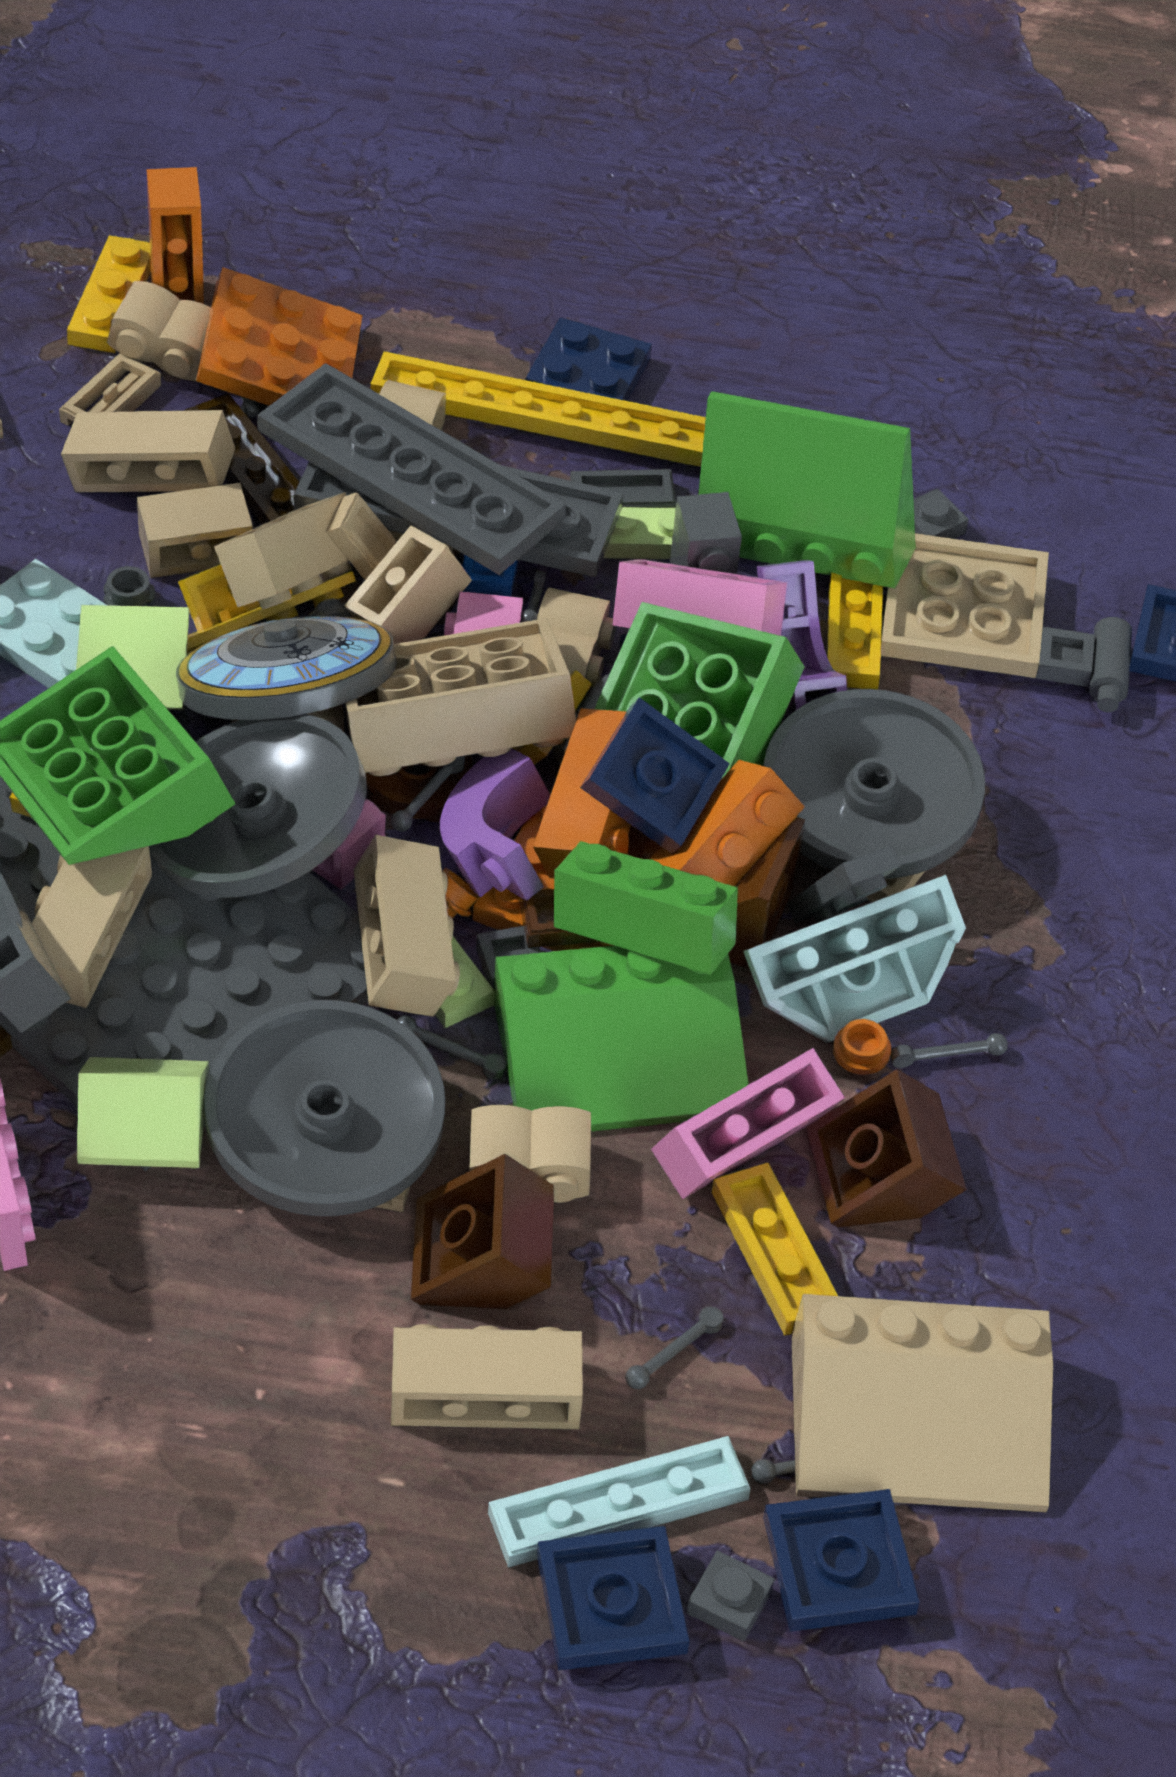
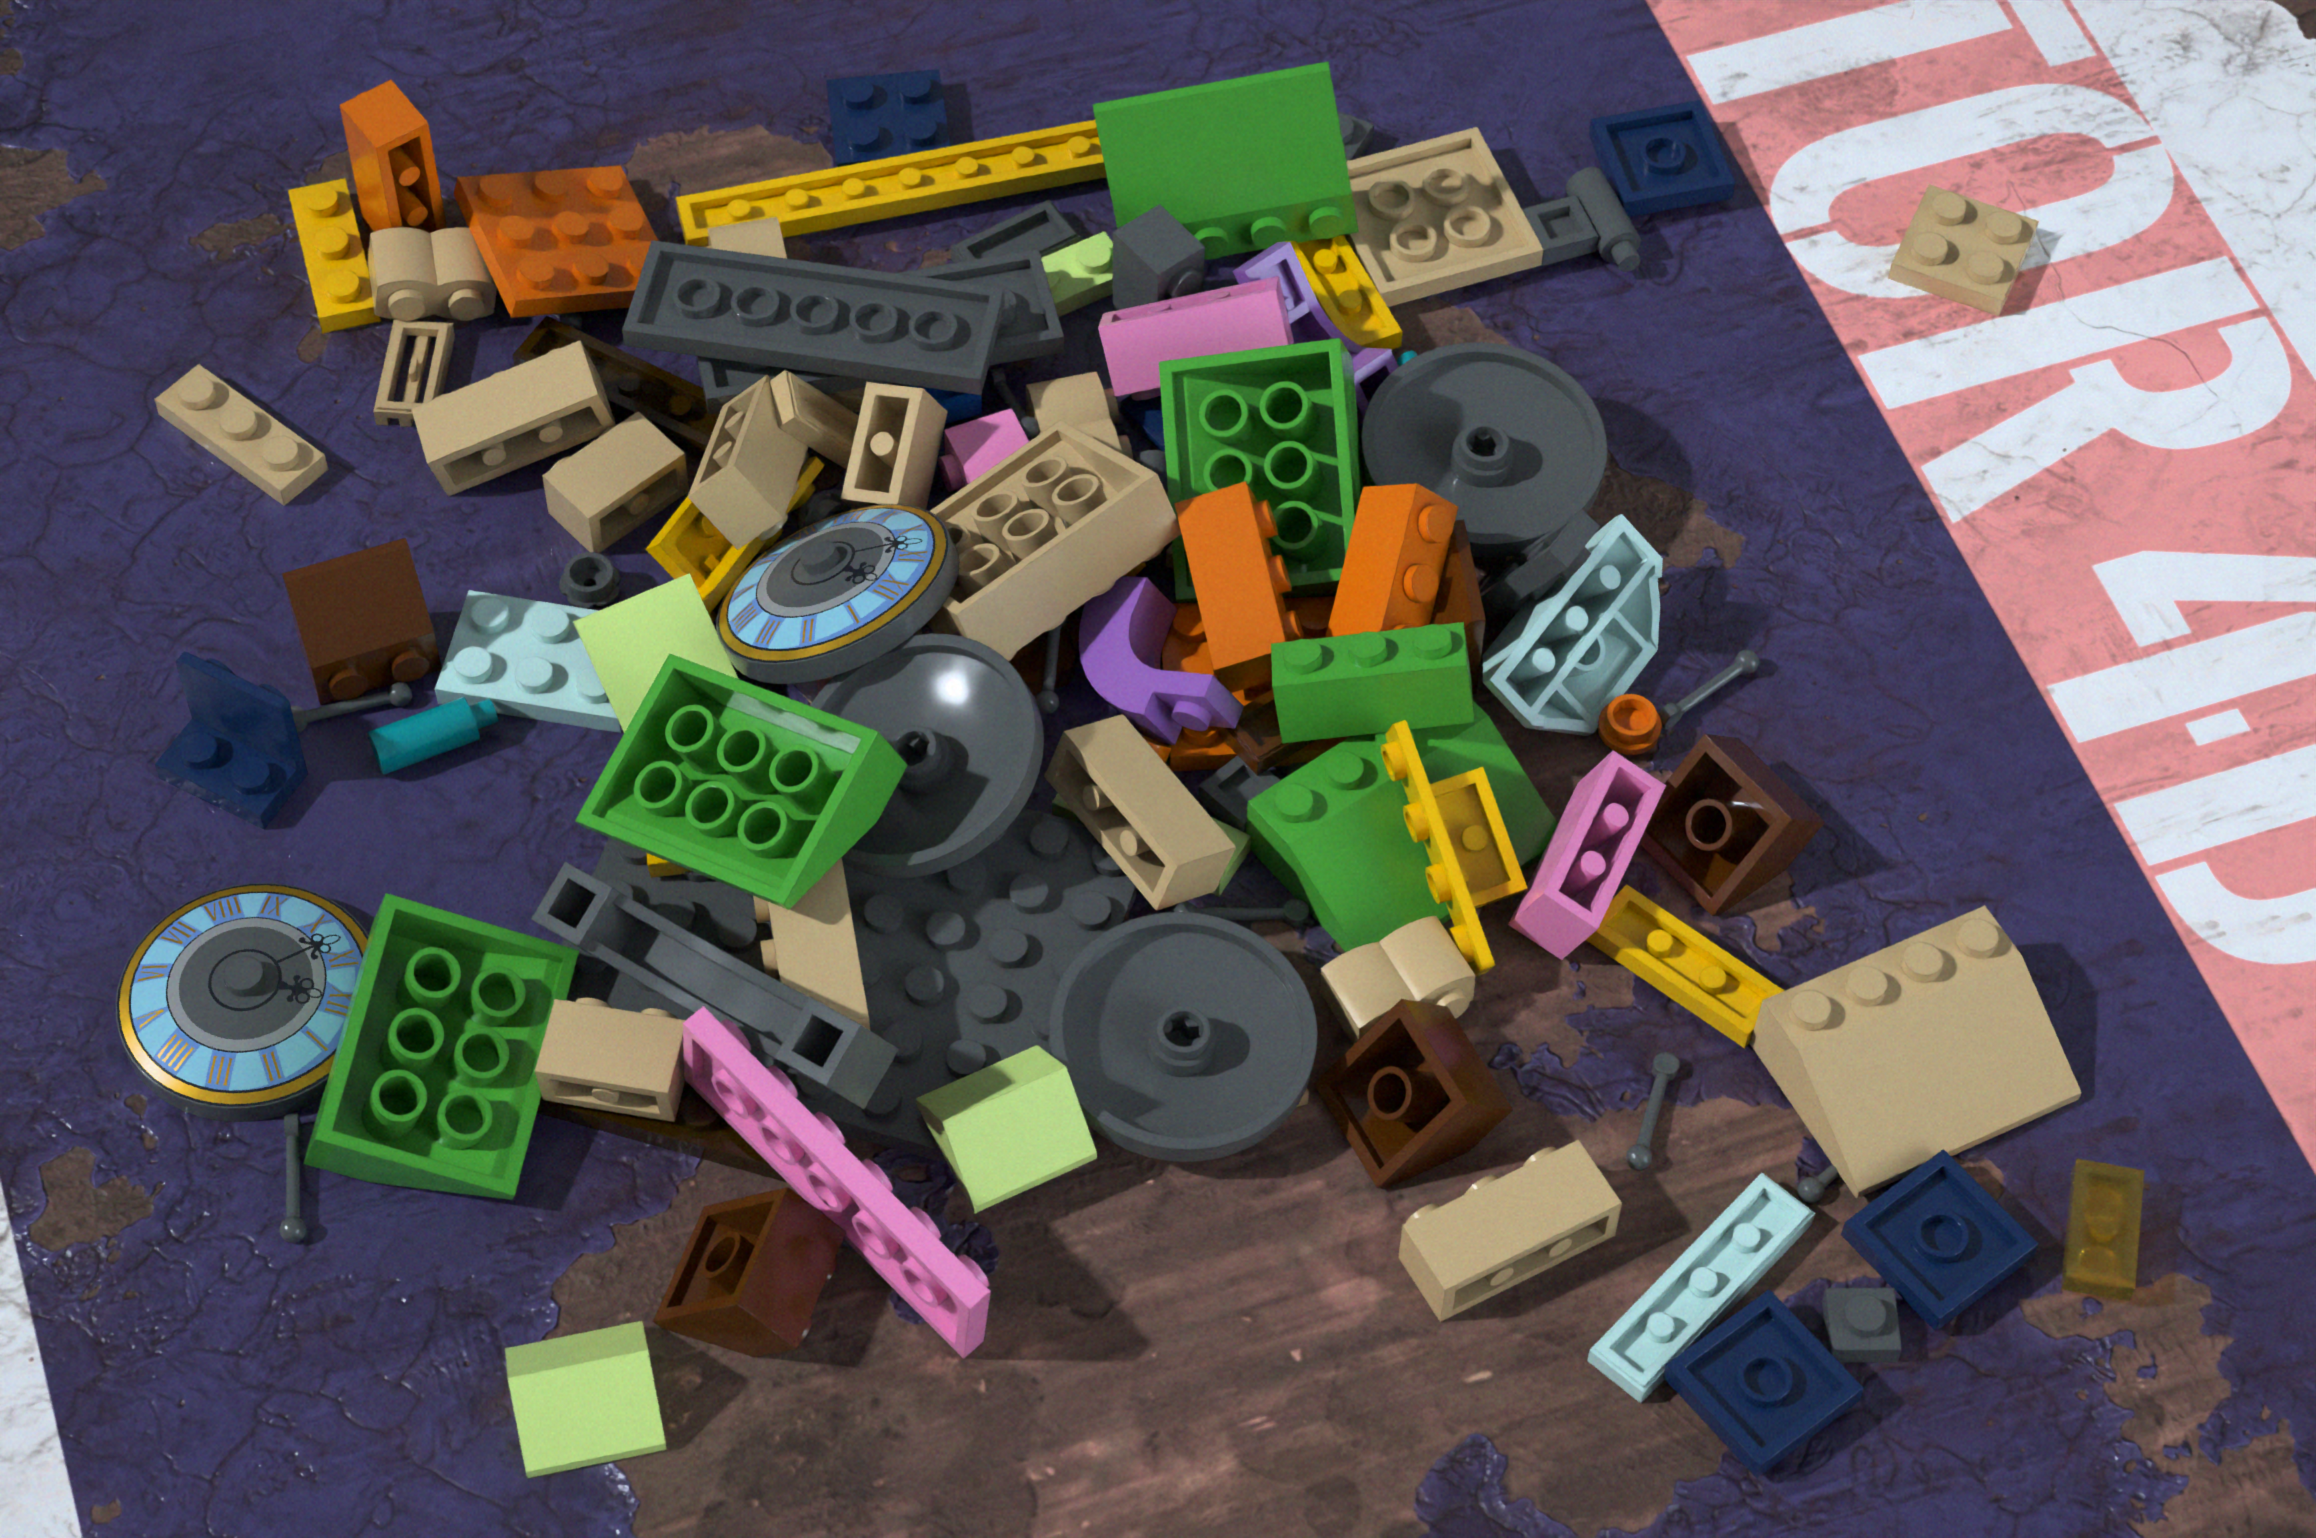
camera: 25 degrees left, 5 degrees up
dark blue plate [580,698,730,854] -> none
none -> yellow bracket [1381,720,1528,977]
none -> clear yellow plate [2061,1159,2144,1302]

